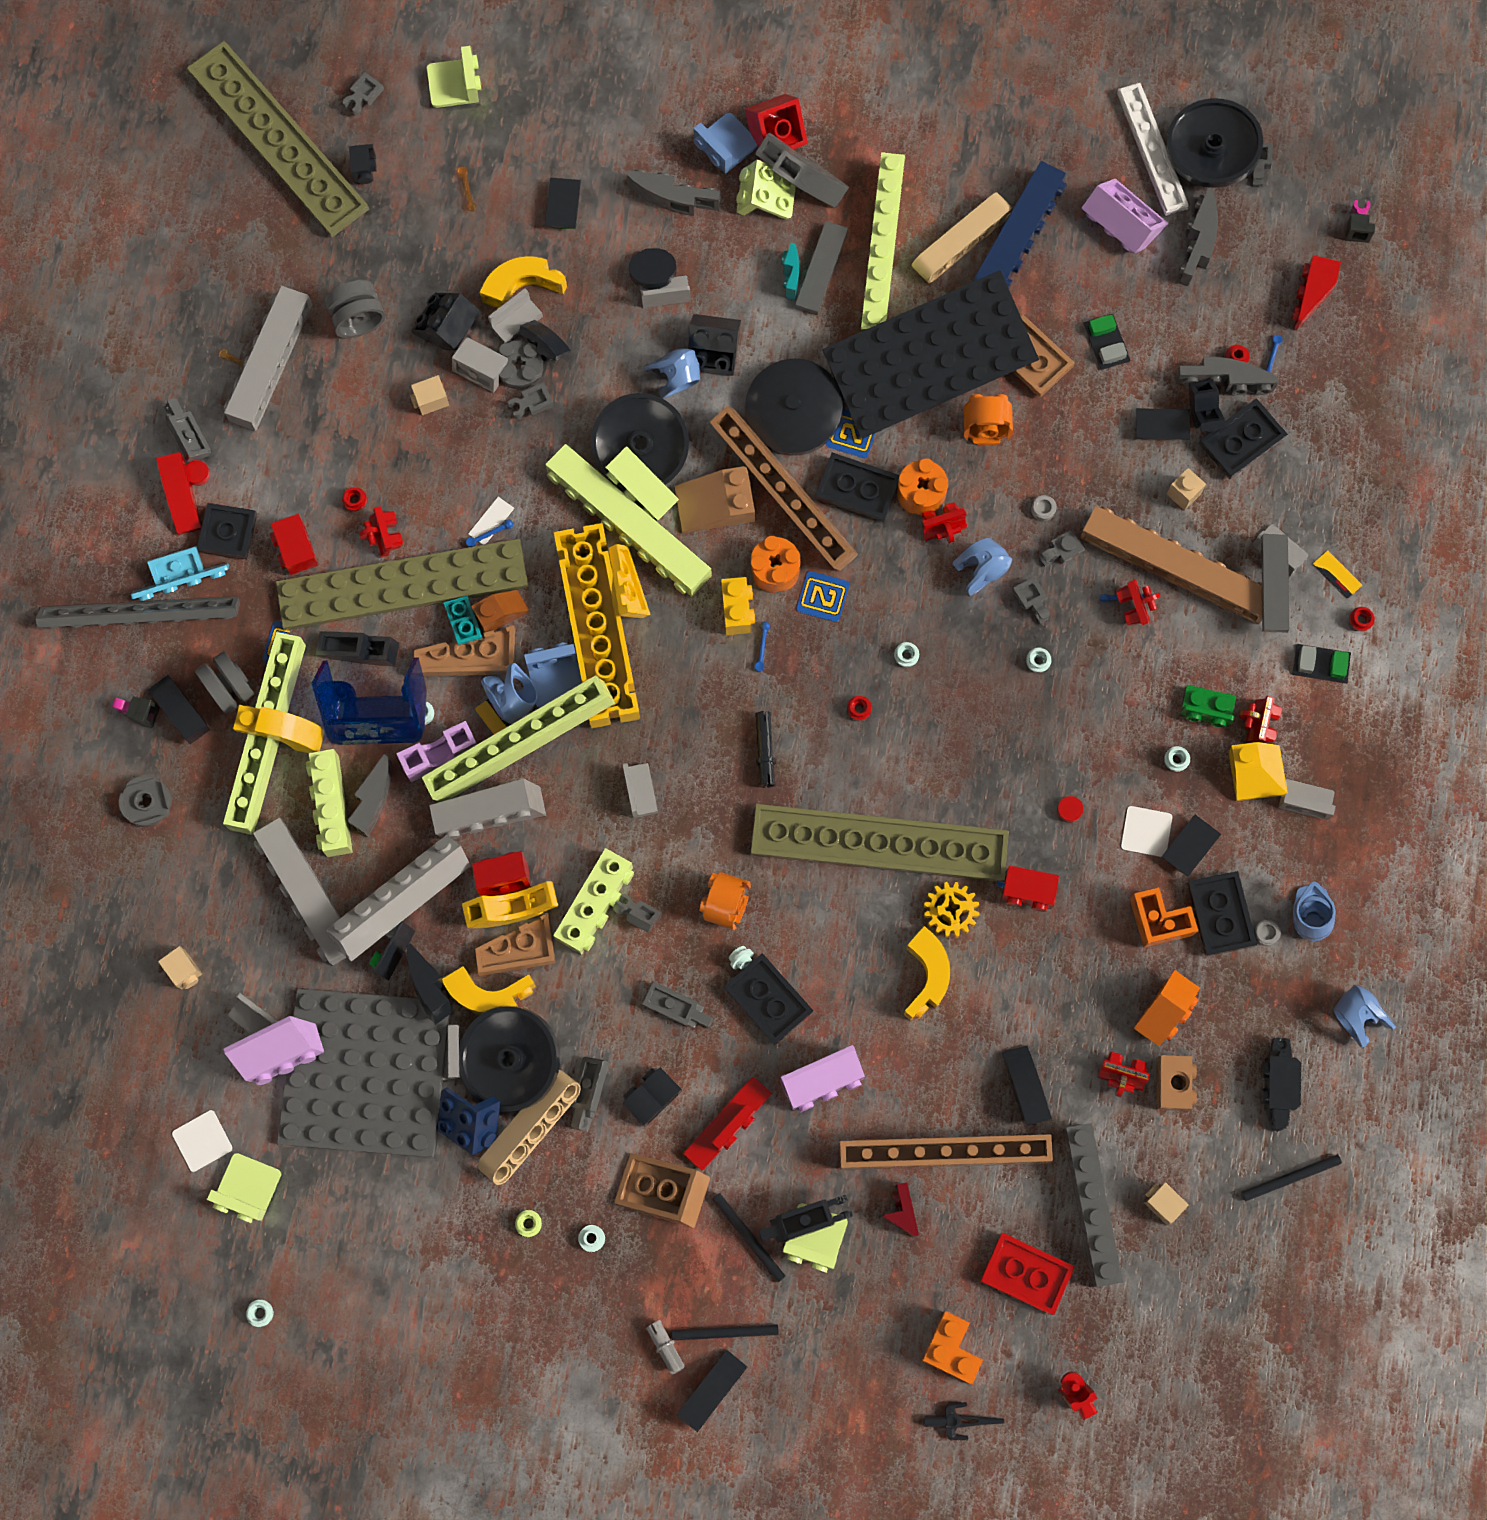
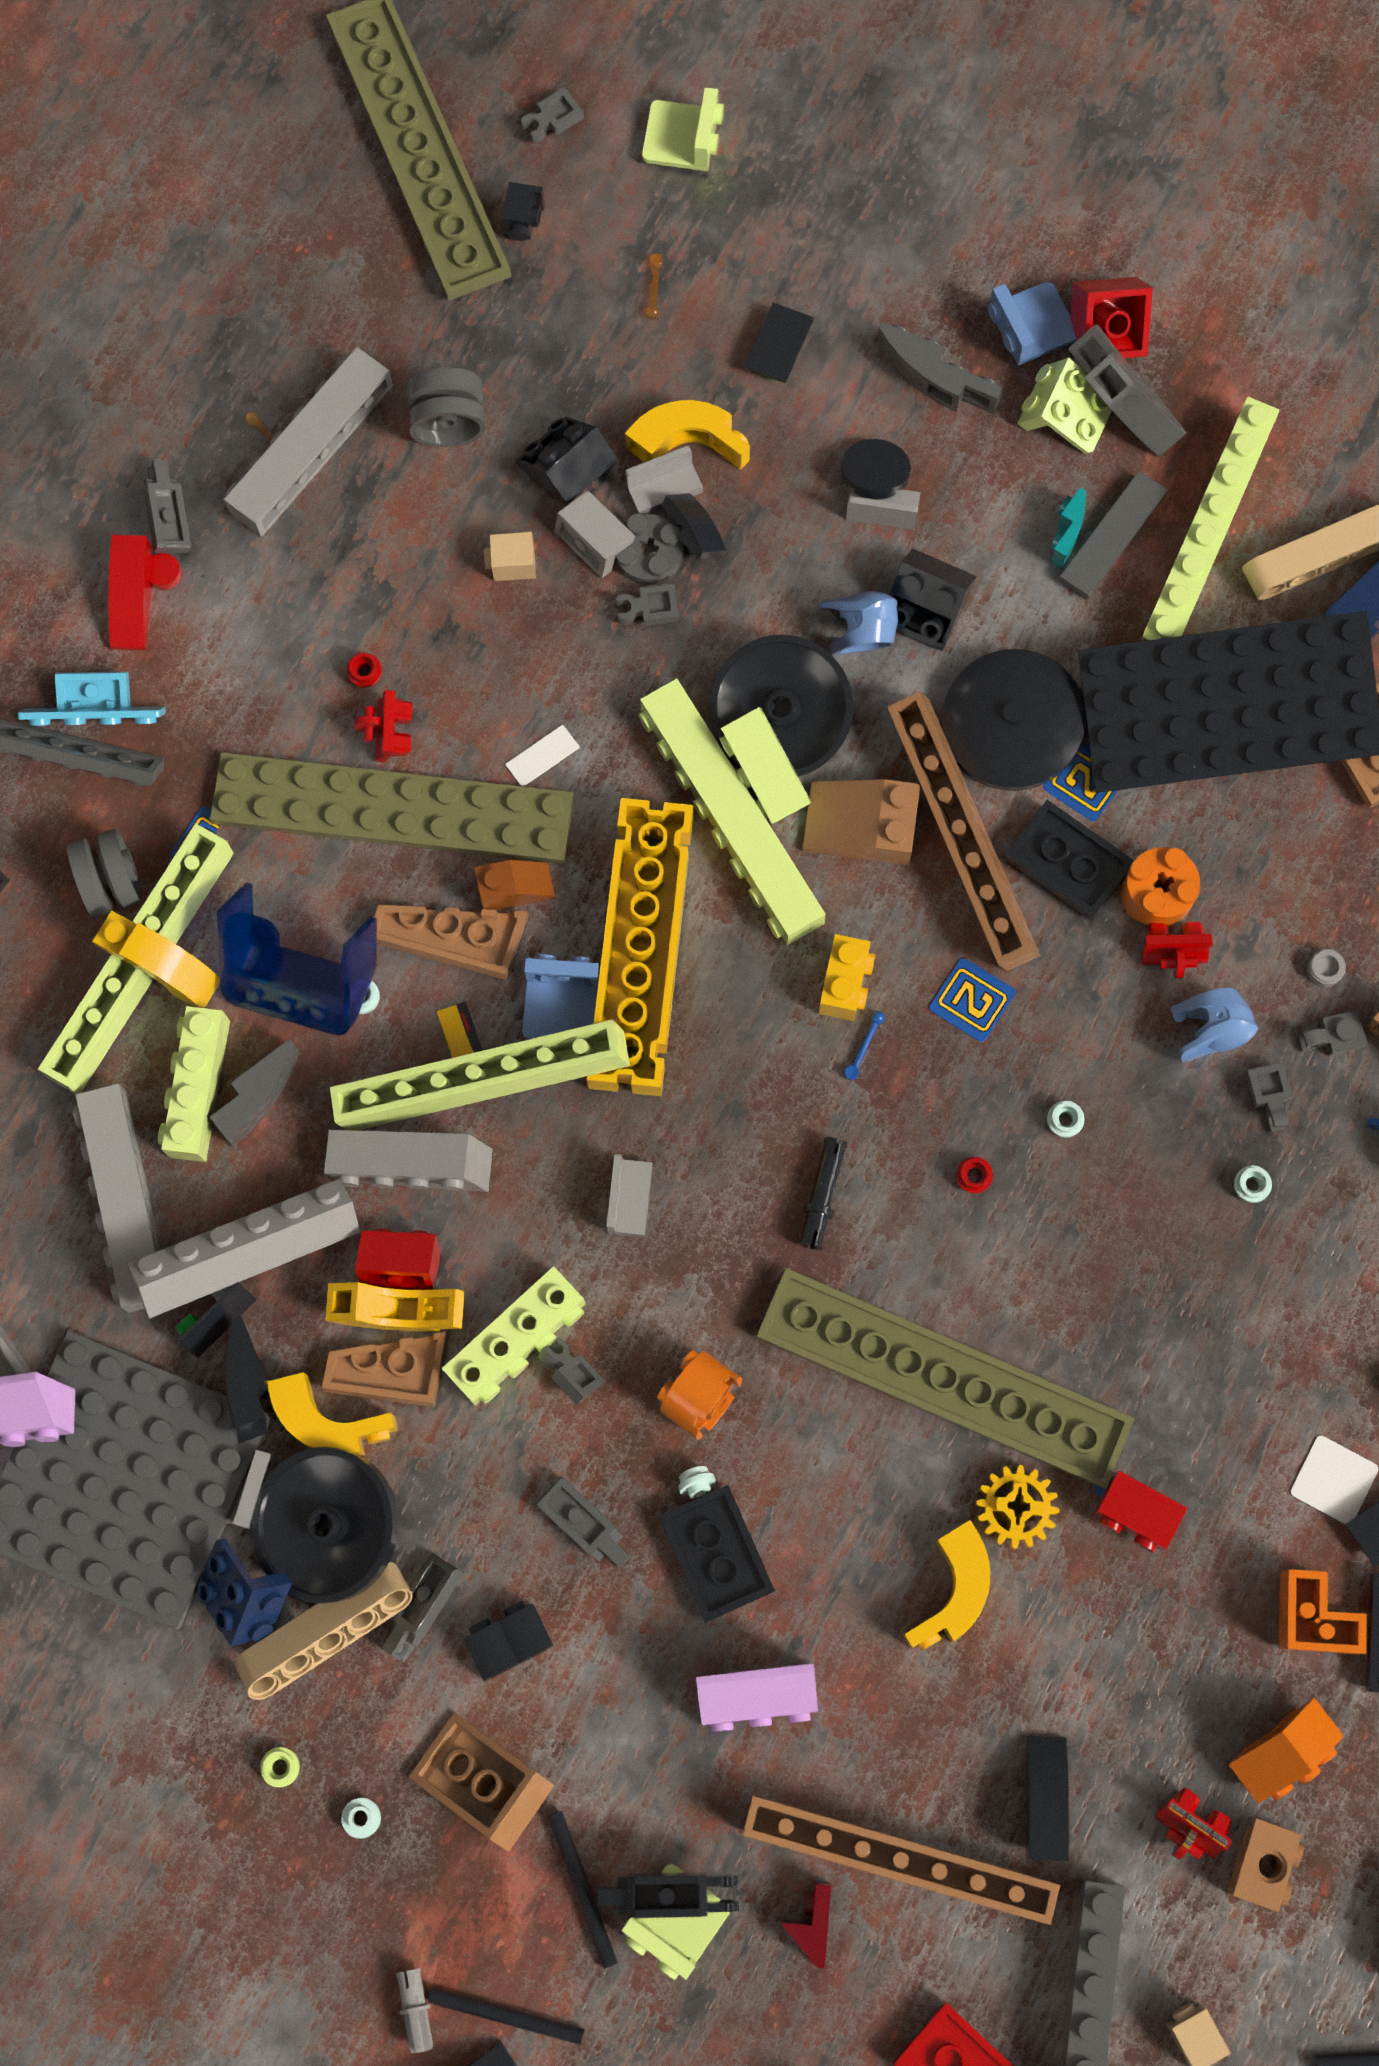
camera: 20 degrees right, 0 degrees up
black slope [148,675,210,745] -> none
black plate [197,503,257,560] -> none
red brick [269,514,319,575] -> none
black slope [316,631,399,666] -> none
lavender arch [396,721,477,782] -> none
teal slope [444,596,482,646] -> none
blue hinge [466,519,513,547] -> none
medium blue helmet [481,663,538,724] -> none
yellow wing [609,544,650,618] -> none
red bracket [684,1077,771,1171] -> none
orange brick [751,536,800,593] -> none
orange brick [963,394,1013,445] -> none
red tile [1057,796,1084,823] -> none

